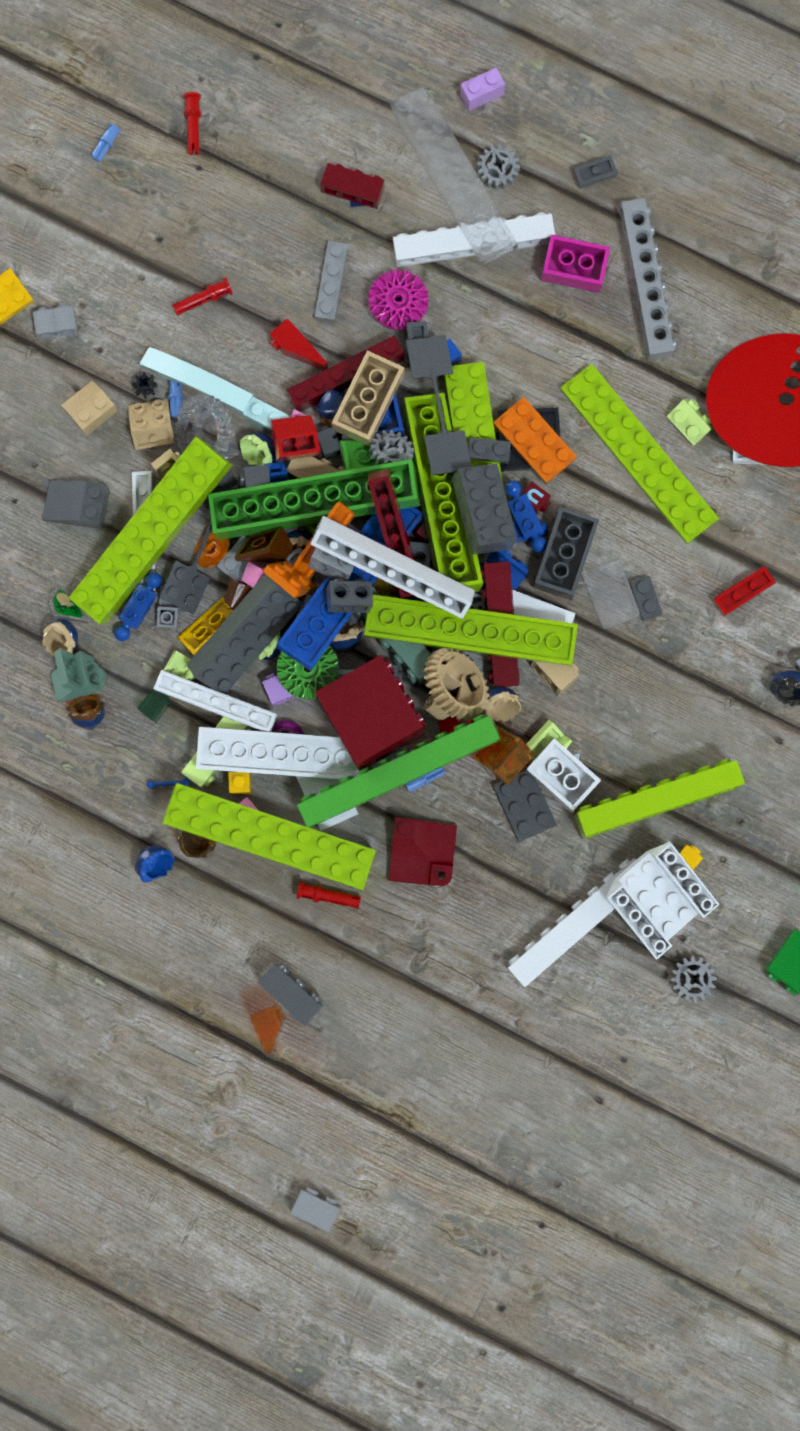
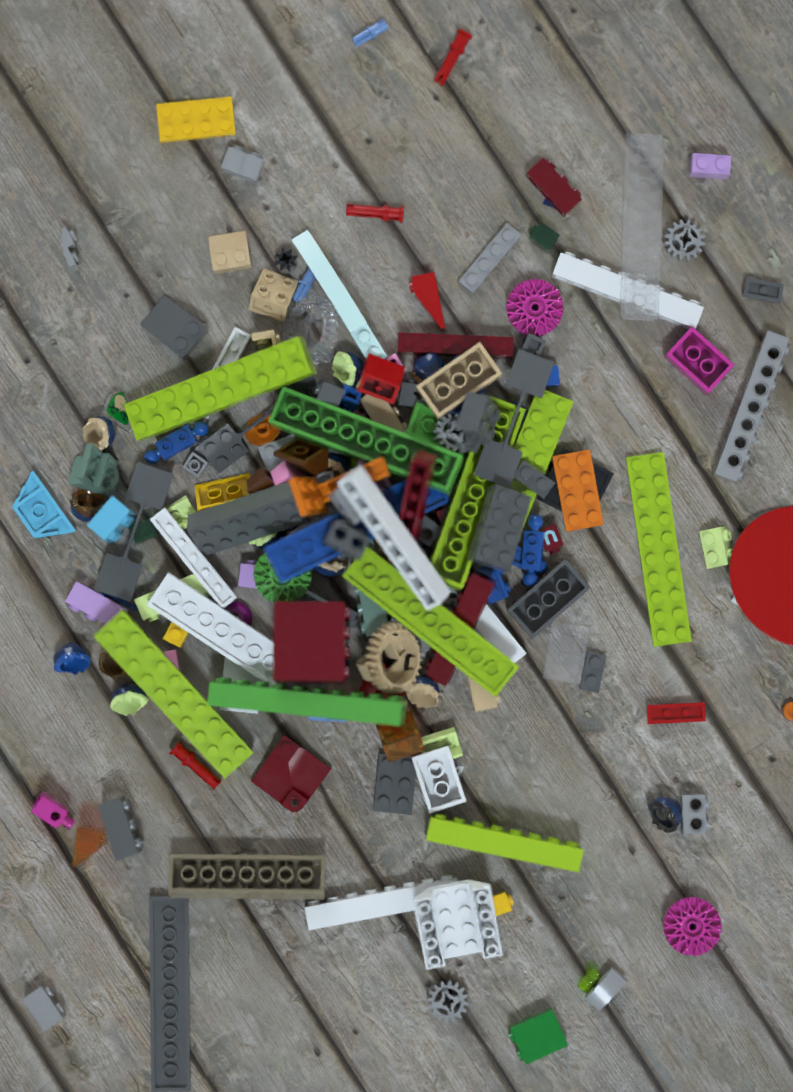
camera: 30 degrees right, 5 degrees up
none -> medium azure wing [12,471,76,539]
none -> dark pink torso [31,791,75,830]
none -> lavender brick [65,581,128,626]
none -> medium azure brick [87,496,136,544]
none -> dark grey hinge [94,462,174,602]
none -> yellowish green hair [110,682,148,716]
none -> dark grey plate [149,896,191,1092]
none -> dark tan brick [168,854,326,900]
none -> dark grey hinge [457,392,500,453]
none -> clear green brick [529,222,560,254]

